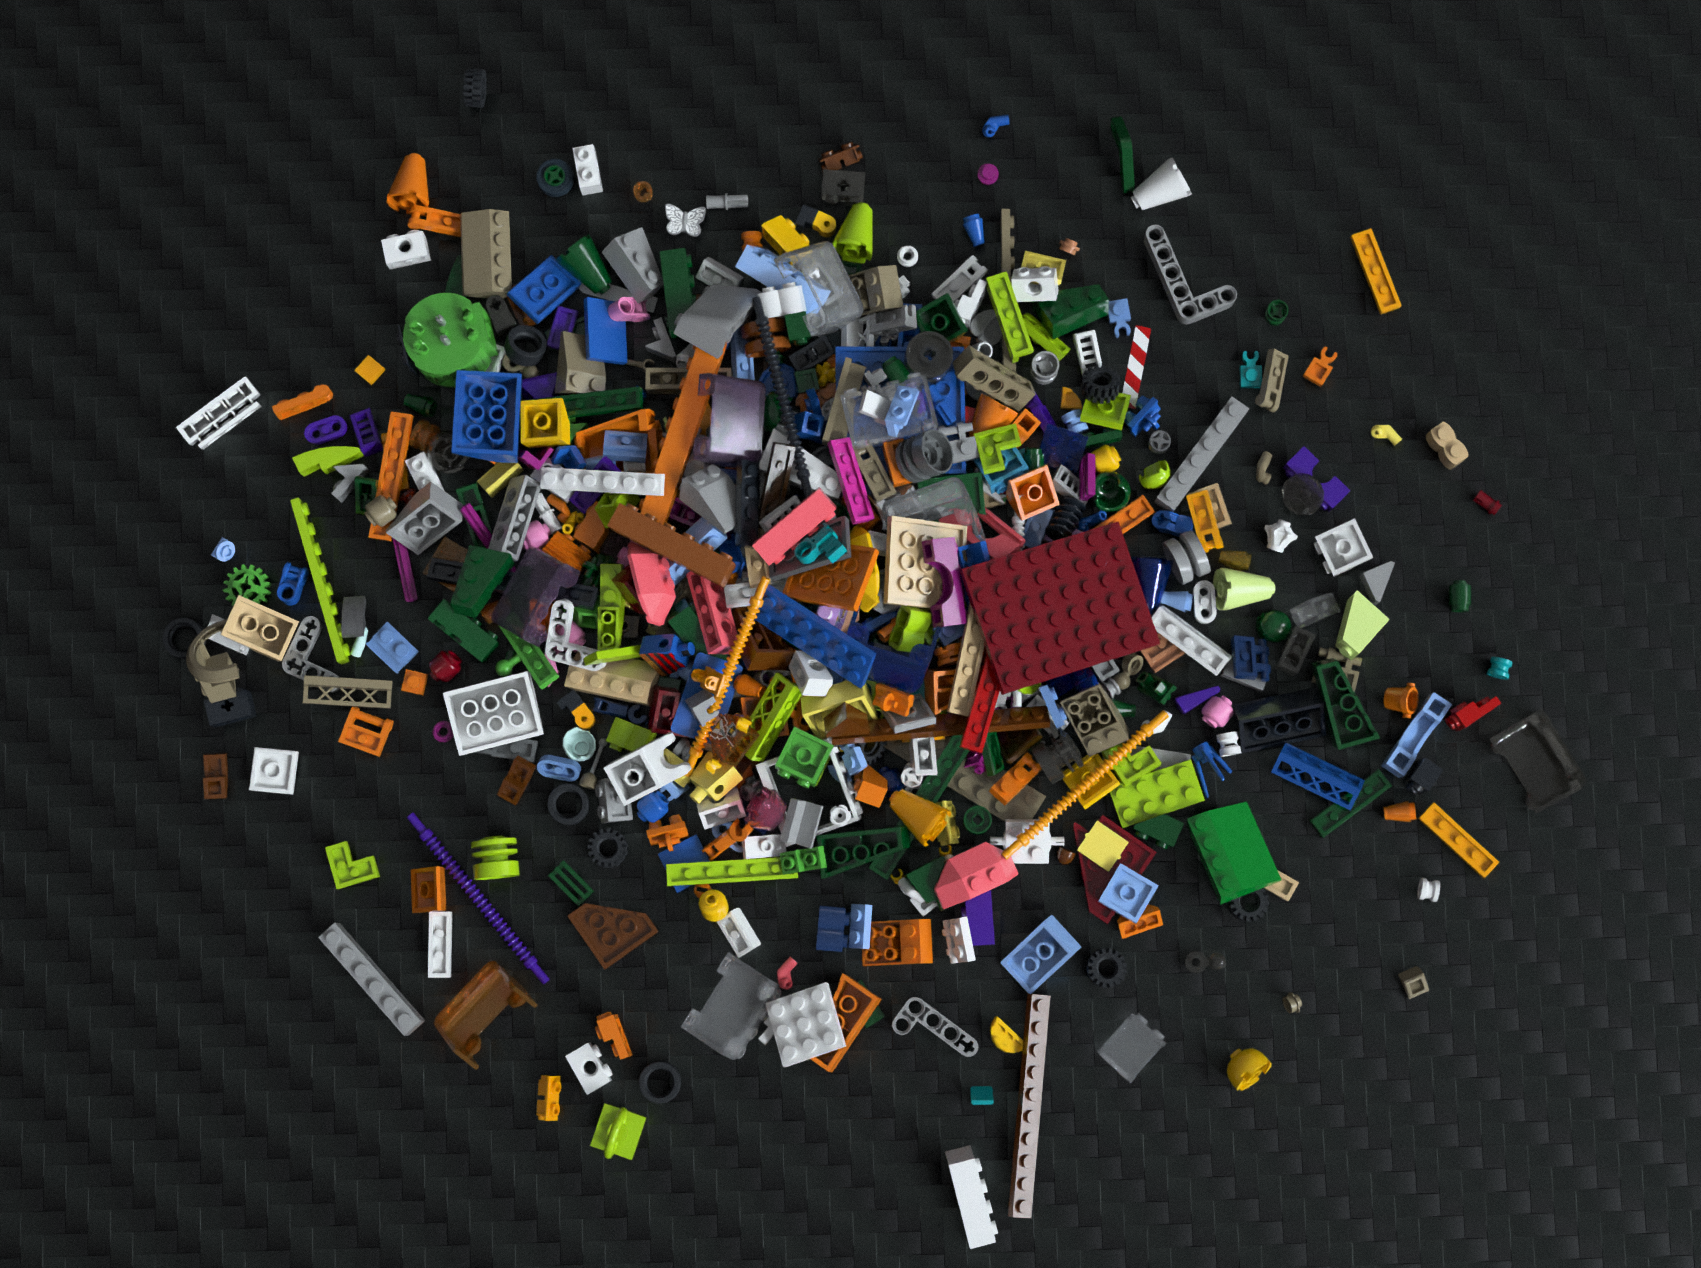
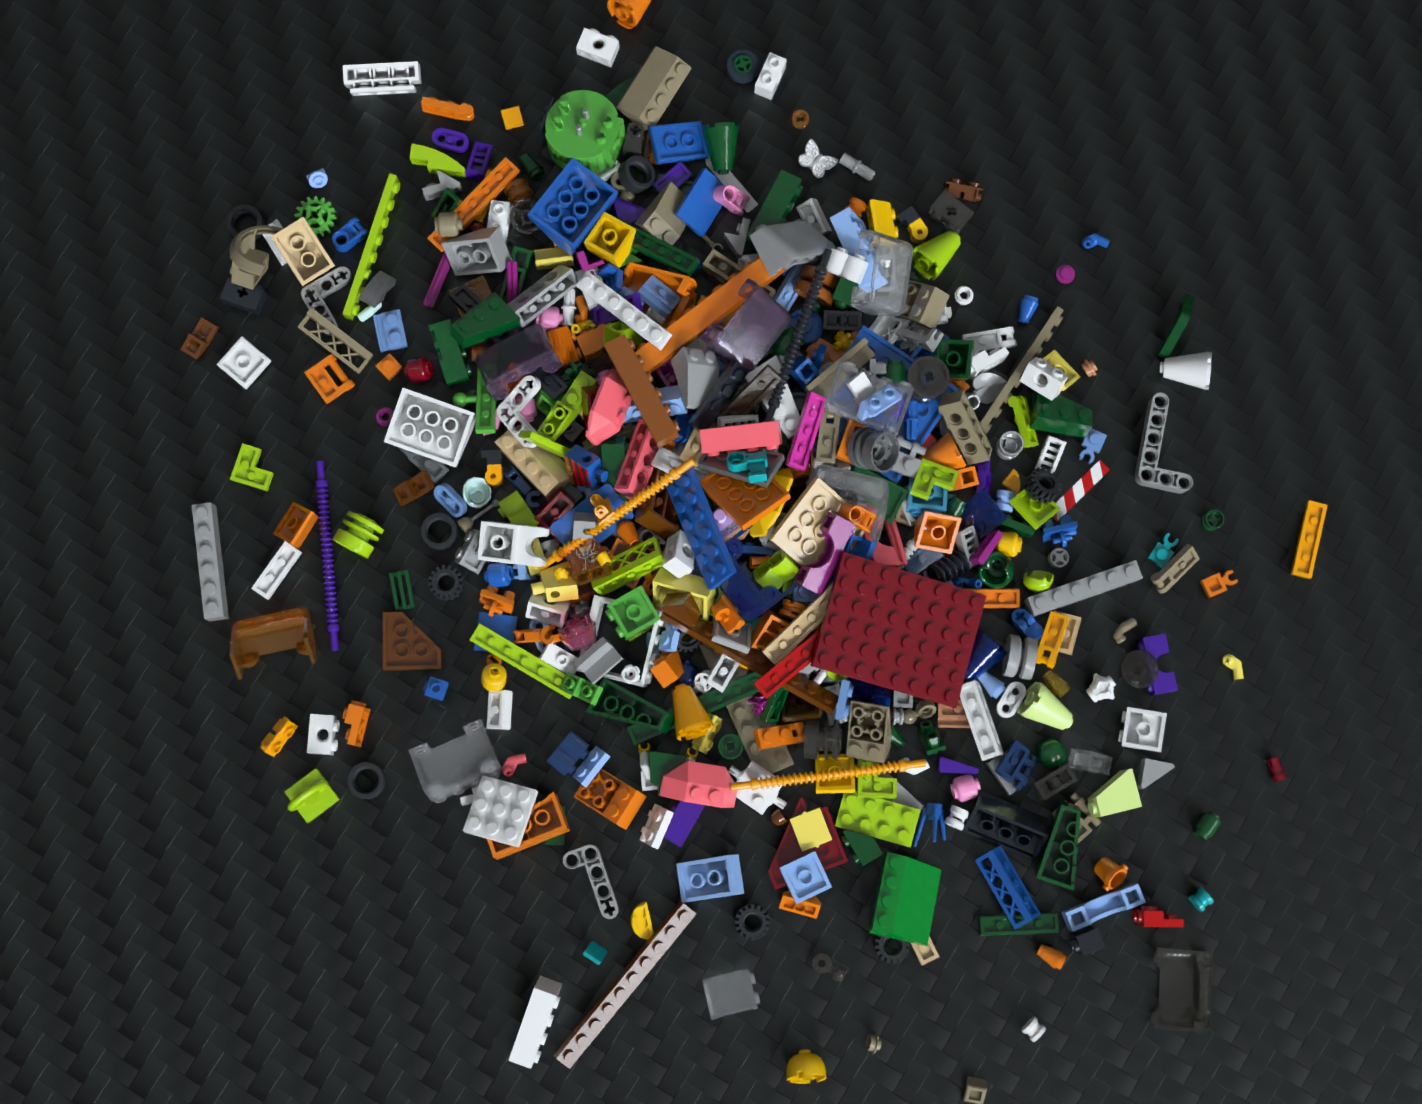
camera: 25 degrees right, 0 degrees up
orange plate [408,205,461,237] -> none
light grey wedge [602,227,664,303] -> none
dark green tile [793,368,820,394] -> none
white plate [868,530,887,557] -> none
lime fence [986,271,1034,363] -> none
light orange plate [1418,802,1499,878] -> none
tan brick [1426,422,1468,470] -> none
none -> blue bracket [423,676,449,701]
none -> orange piece [839,502,878,534]

